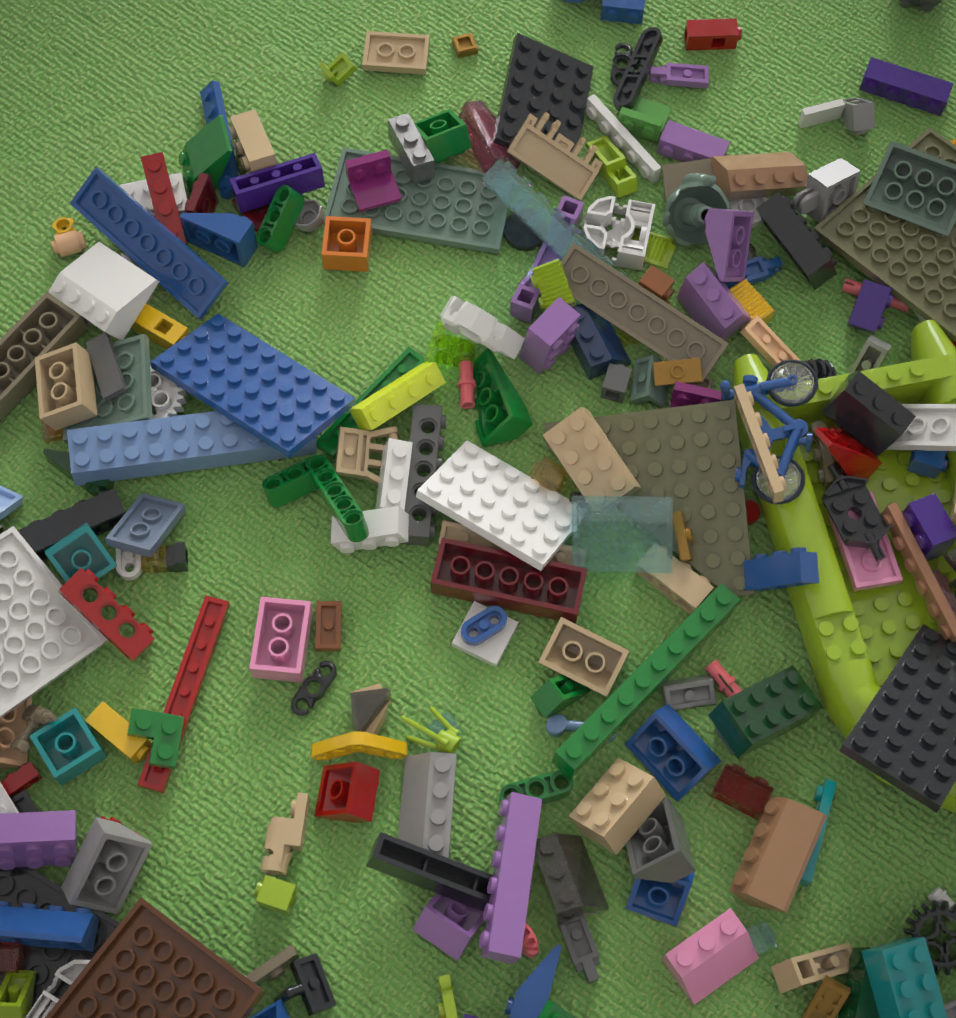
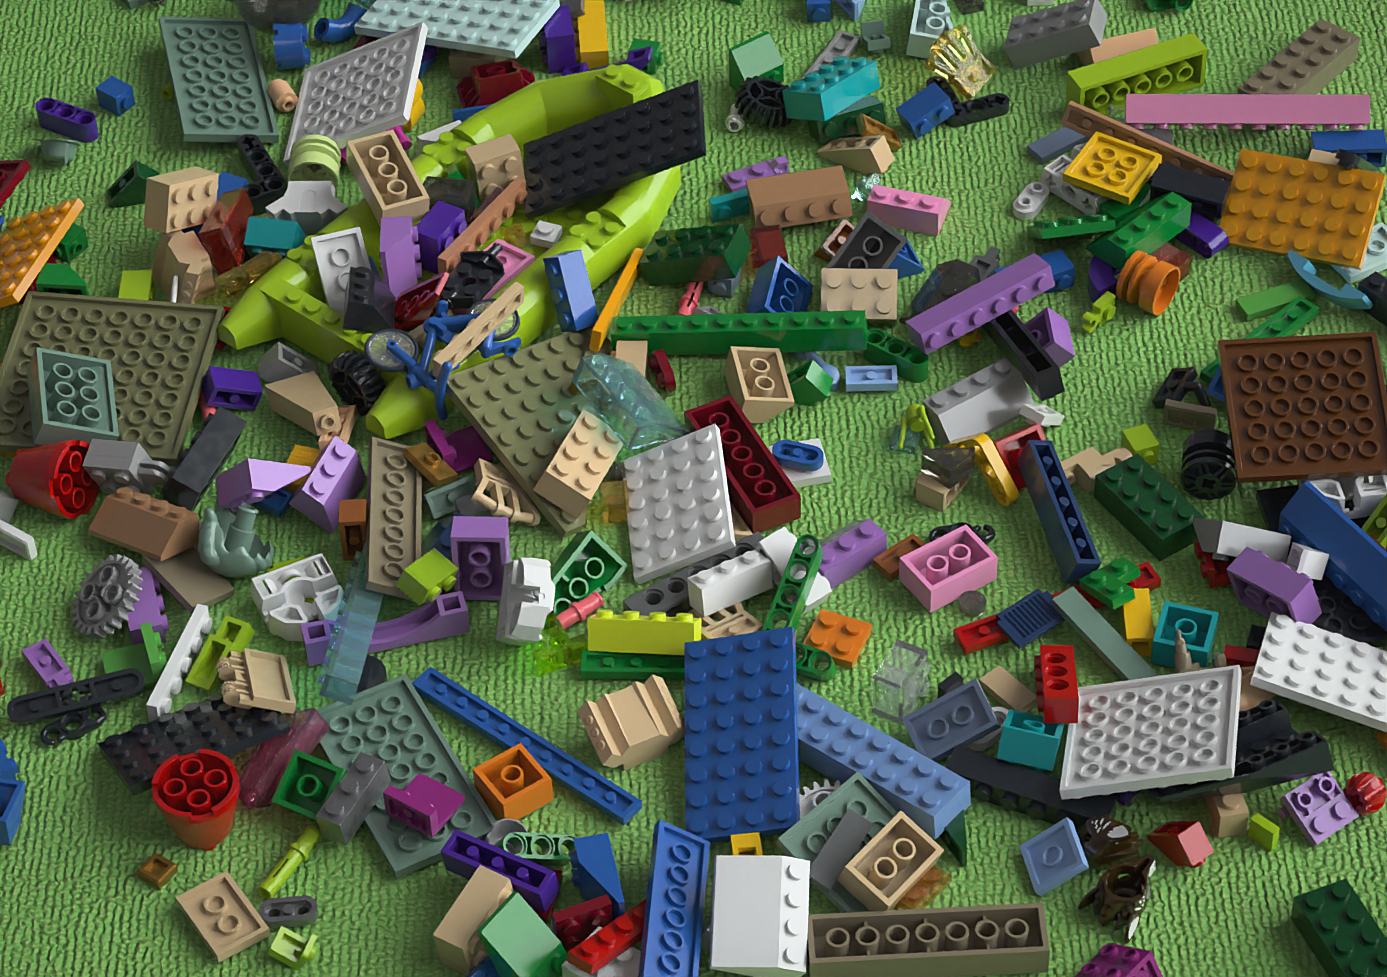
camera: 125 degrees left, 20 degrees down
none -> red cone [5,440,100,519]
none -> light grey gear [71,554,143,640]
none -> red cone [152,749,240,851]
none -> lime pin [258,826,321,900]
none -> flat silver plate [259,896,319,929]
none -> tan slope [265,371,342,436]
none -> medium lavender slope [380,216,423,300]
none -> blue plate [412,667,642,826]
none -> tan plate [469,458,540,527]
none -> clear yellow plate [500,223,527,247]
none -> white plate [530,220,562,248]
none -> tan slope [578,675,685,771]
none -> light orange tile [589,247,645,352]
none -> dark red plate [649,349,676,393]
none -> medium lavender hinge [722,156,789,193]
none -> orange plate [802,609,872,669]
none -> medium lavender slope [804,519,887,589]
none -> dark orange slope [814,218,855,262]
none -> light blue plate [845,365,898,392]
none -> clear brick [872,639,930,725]
none -> clear smoke tile [958,591,986,617]
none -> tan tile [979,665,1037,712]
none -> dark blue window [996,589,1065,650]
none -> dark blue brick [1016,440,1101,584]
none -> white plate [1019,404,1065,427]
none -> sand green tile [1051,587,1159,681]
none -> dark green brick [1094,453,1204,561]
none -> black wheel [1180,429,1236,500]
none -> white slope [1286,542,1329,580]

